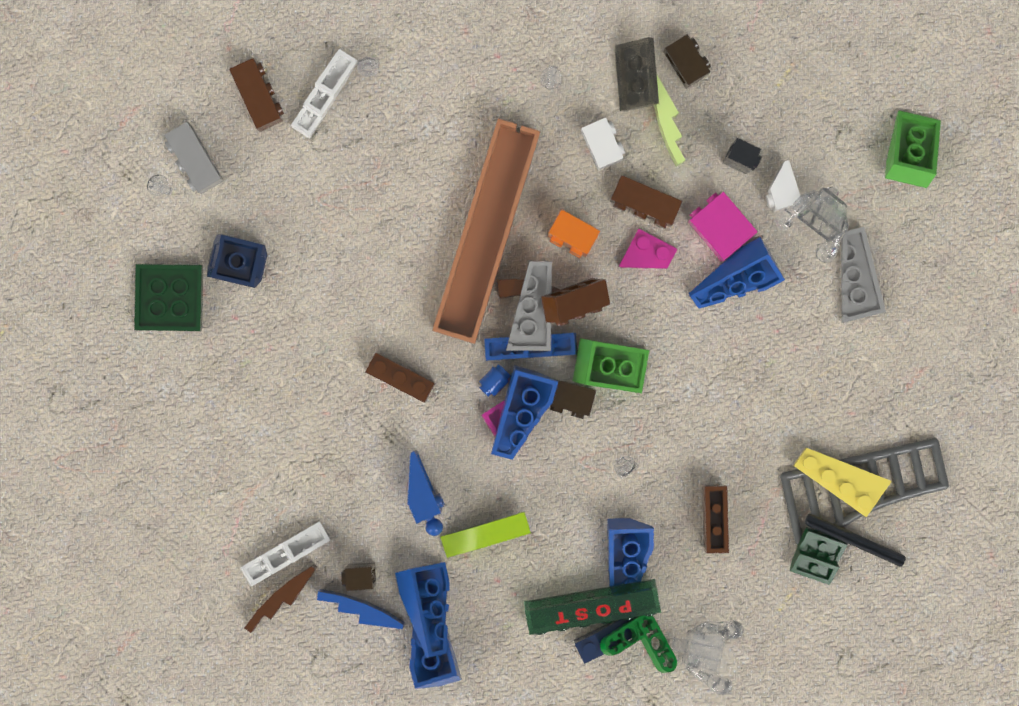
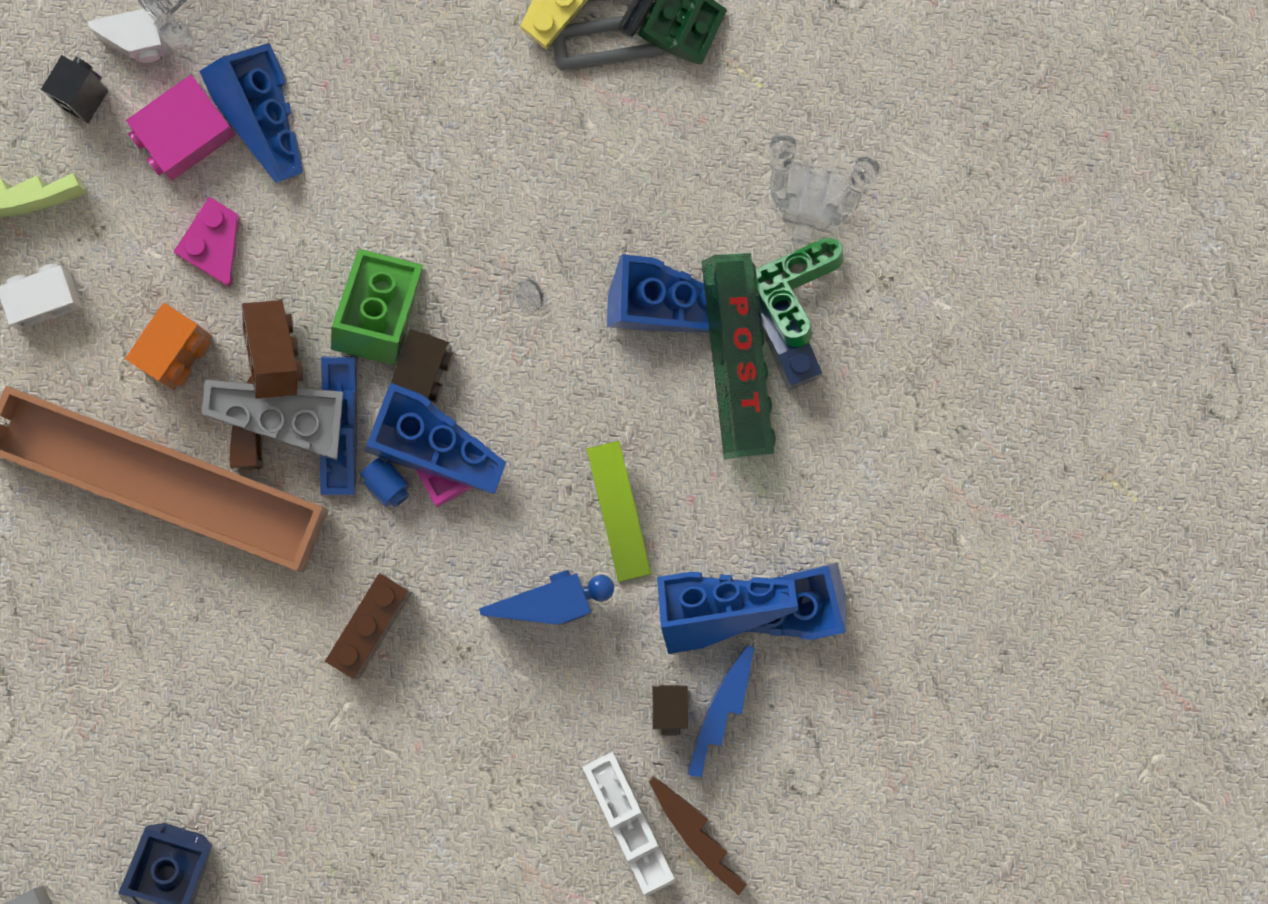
camera: 90 degrees left, 5 degrees down
reddish brown brick [610,175,682,229] -> none
reddish brown brick [702,485,729,553] -> none

